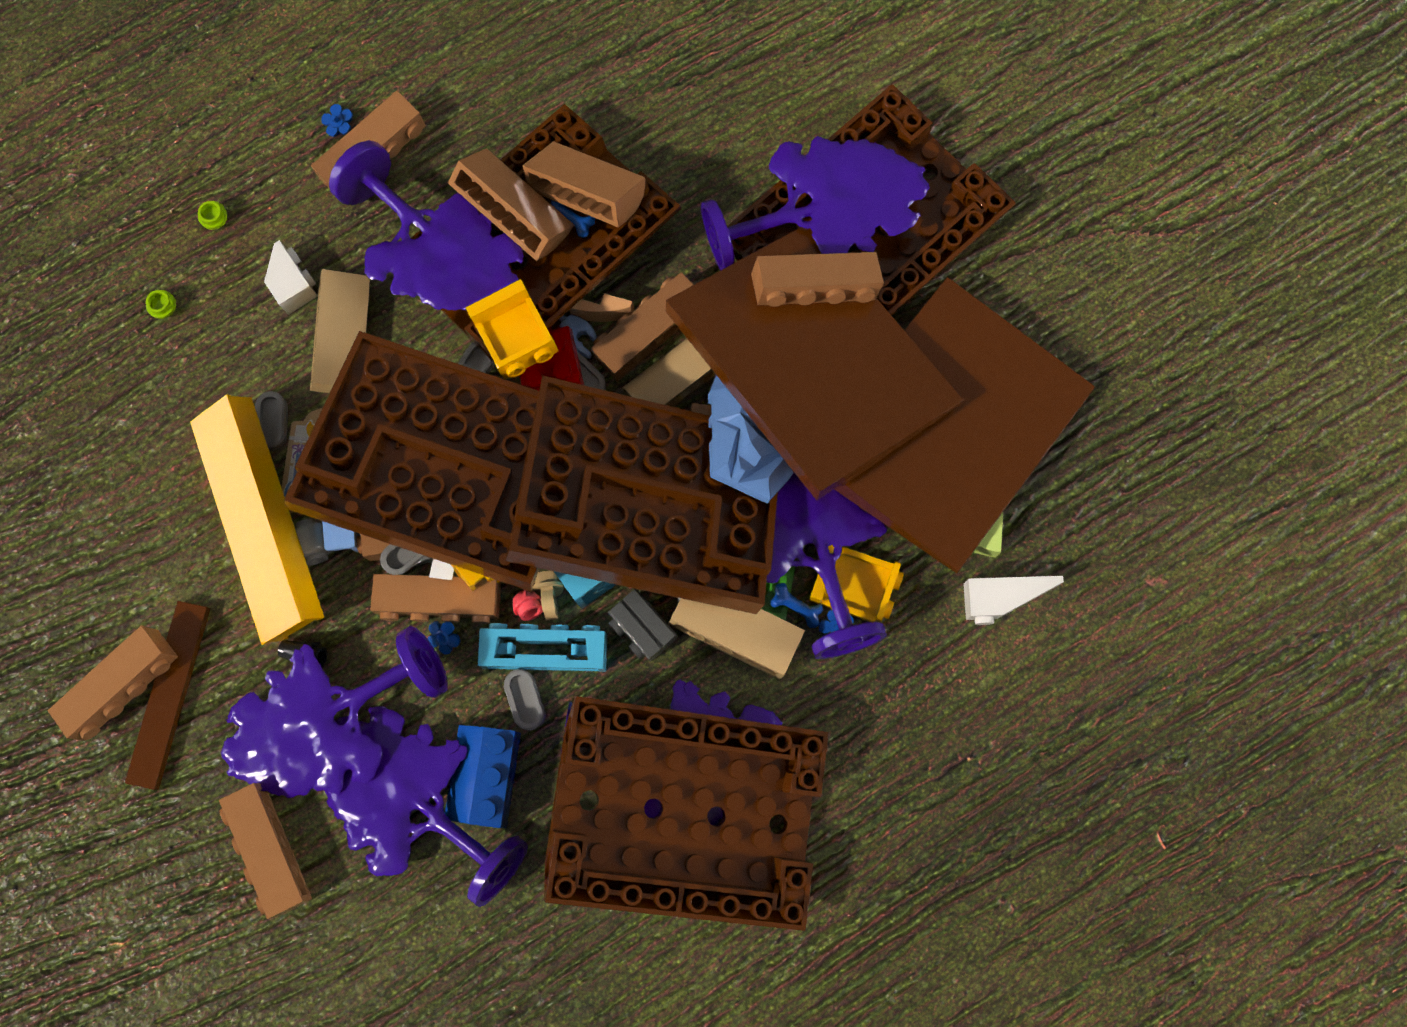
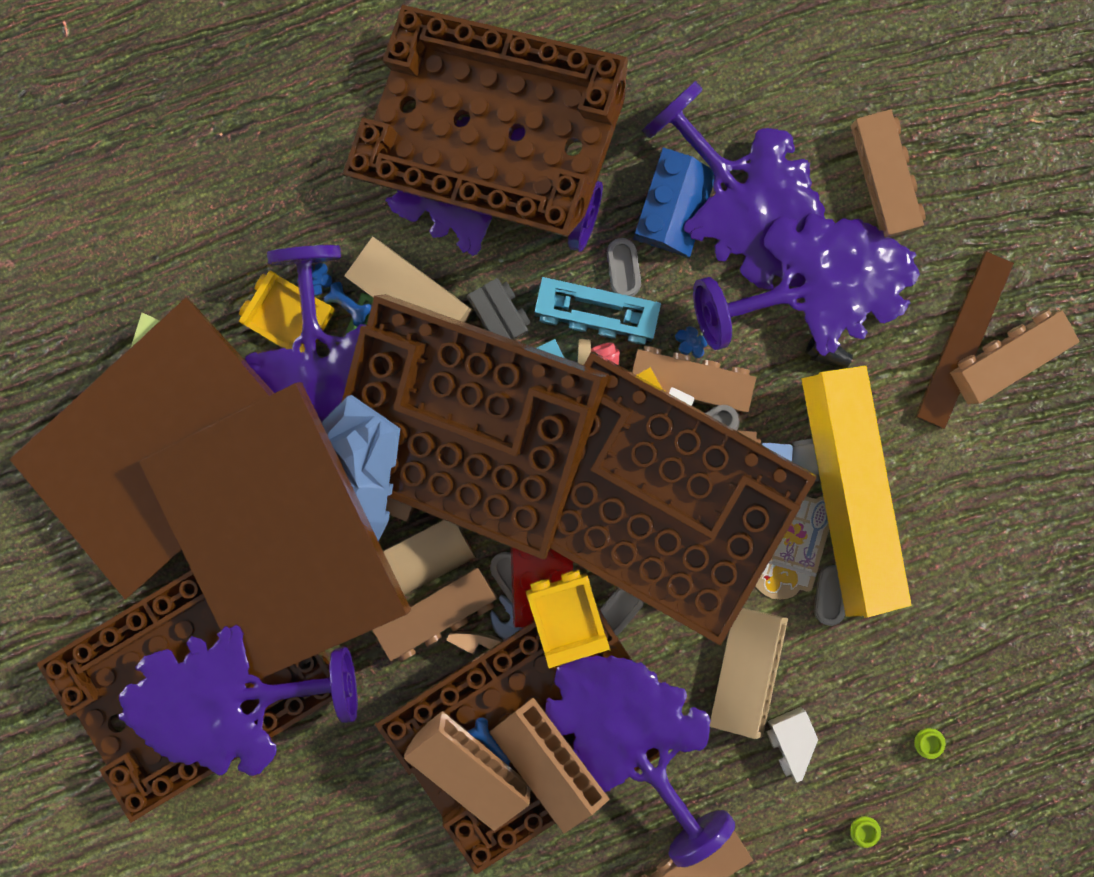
camera: 175 degrees left, 10 degrees up
medium nougat brick [751,252,884,307] -> none
white slope [964,576,1064,625] -> none

